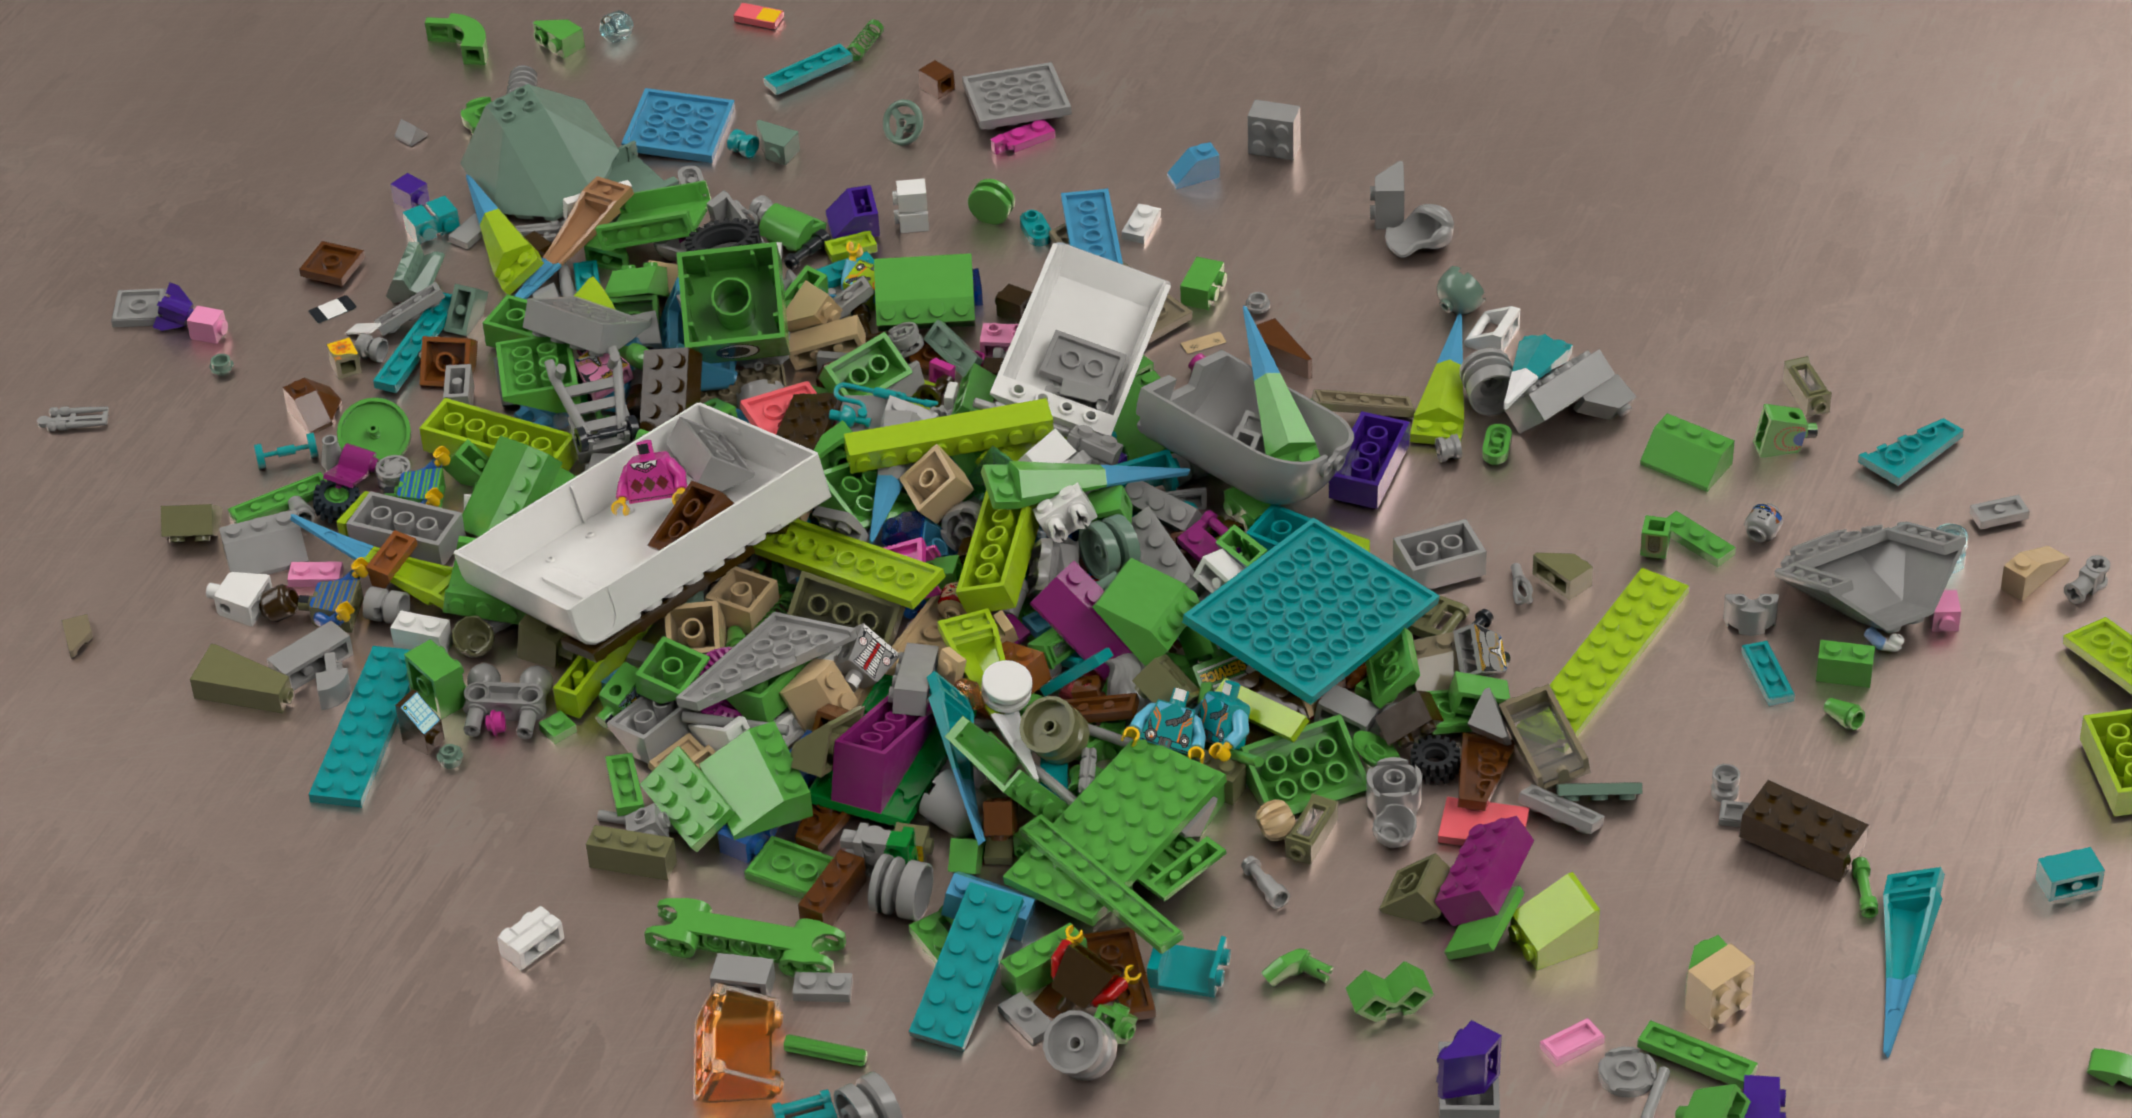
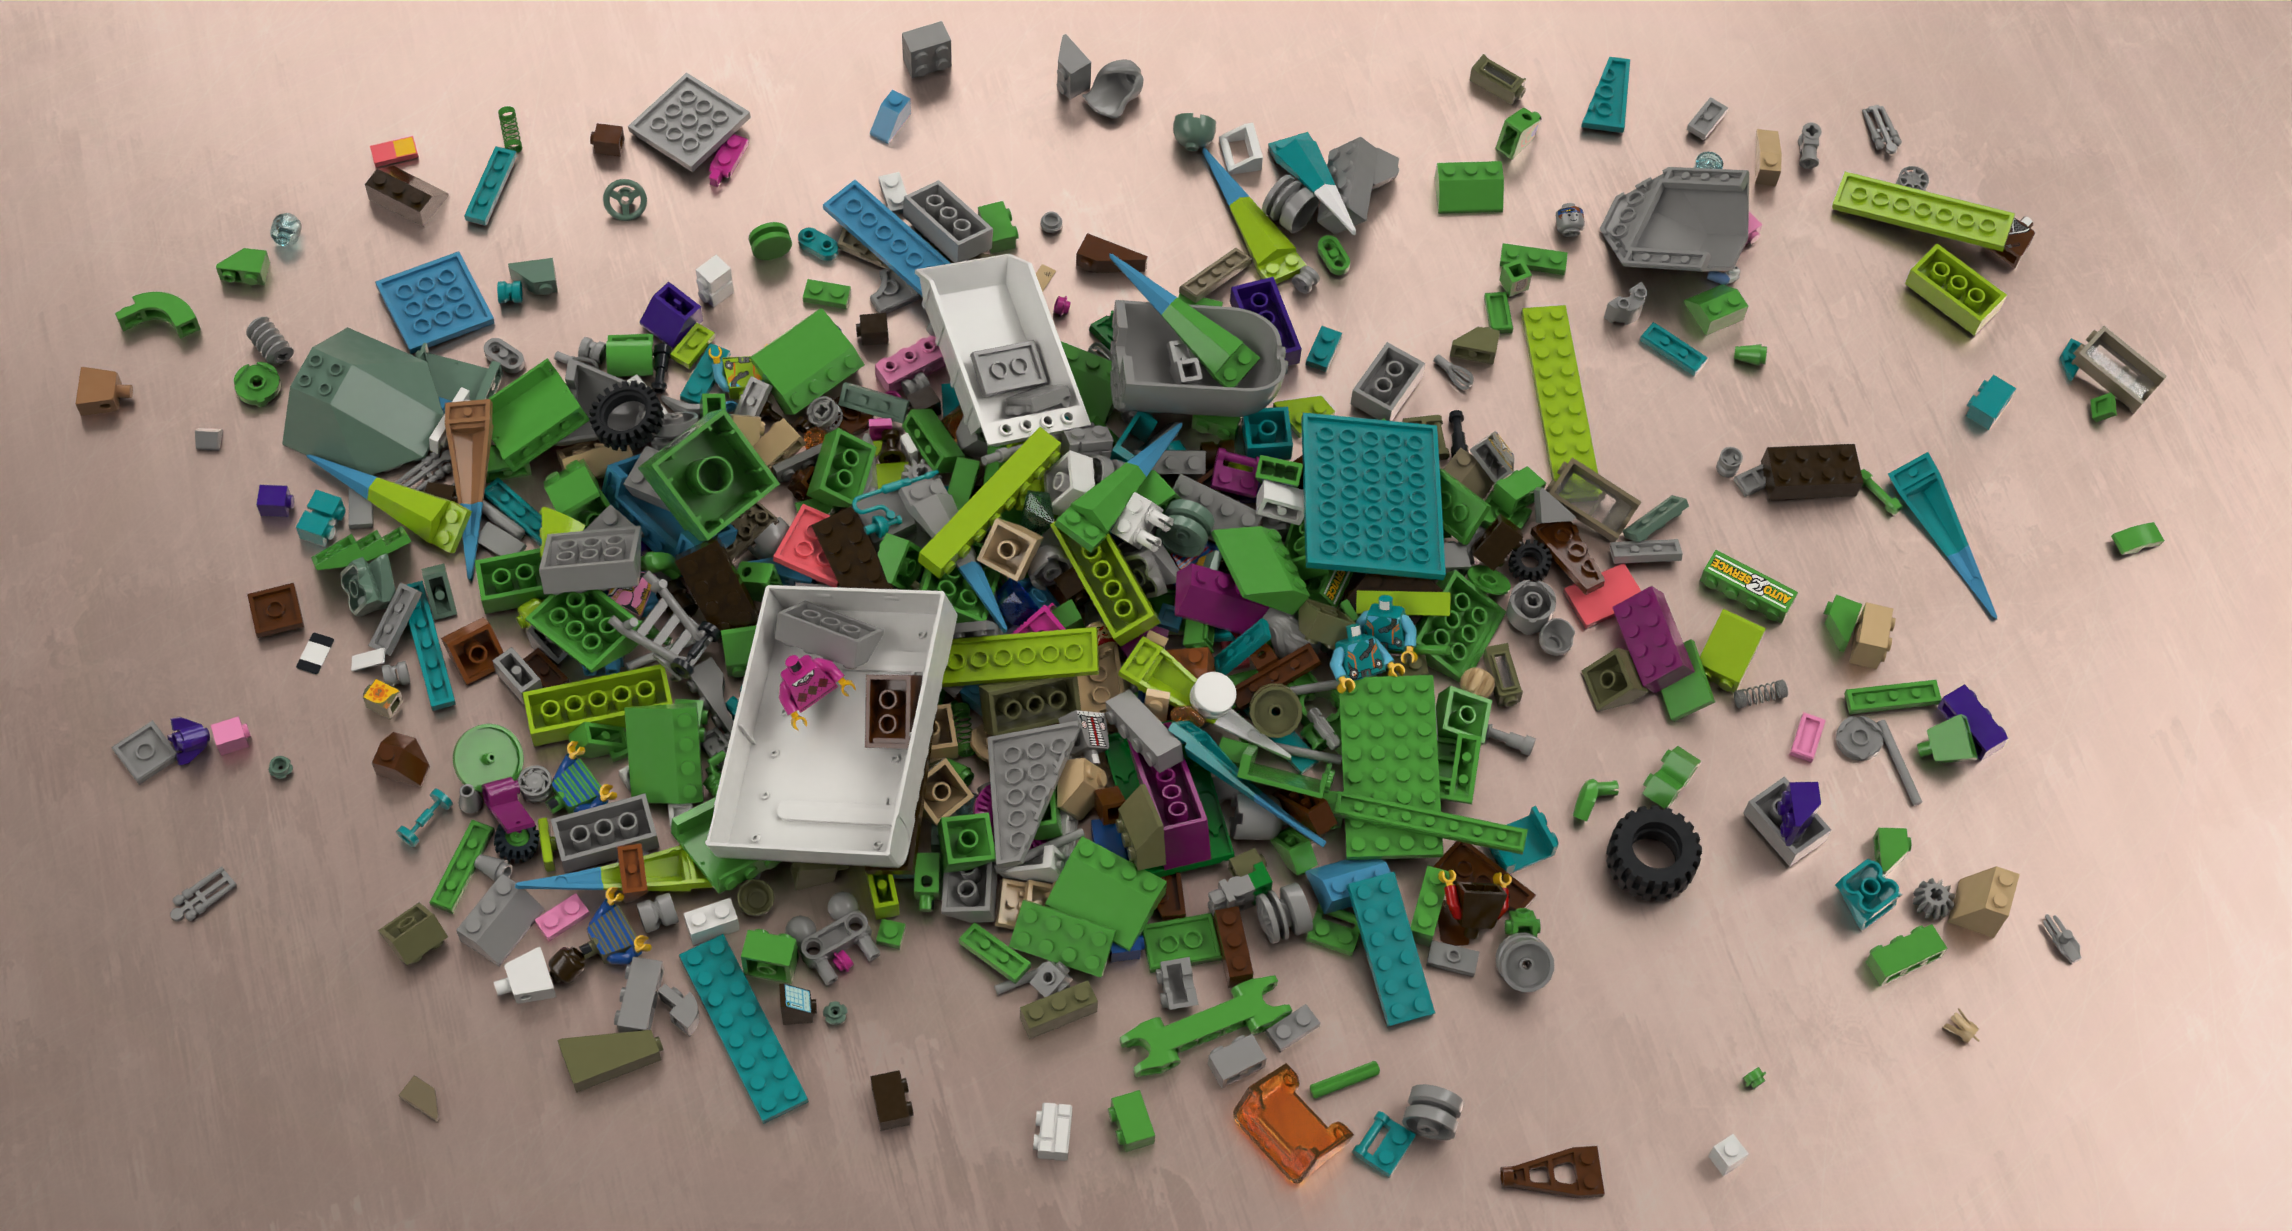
camera: 45 degrees left, 20 degrees up
none -> medium nougat torso [75,367,133,416]
none -> bright green slope [311,526,412,570]
none -> dark brown slope [365,166,449,227]
none -> reddish brown plate [523,648,569,688]
none -> bright green plate [803,279,851,309]
none -> dark brown brick [870,1070,914,1131]
none -> light grey brick [903,180,993,263]
none -> bright green brick [1108,1090,1155,1152]
none -> light grey cylinder [1156,957,1199,1010]
none -> teal plate [1305,326,1342,372]
none -> bright green slope [1436,686,1492,744]
none -> bright green tile [1484,292,1513,334]
none -> black tyre [1606,805,1702,902]
none -> bright green brick [1700,550,1798,624]
none -> light grey piece [1734,679,1788,709]

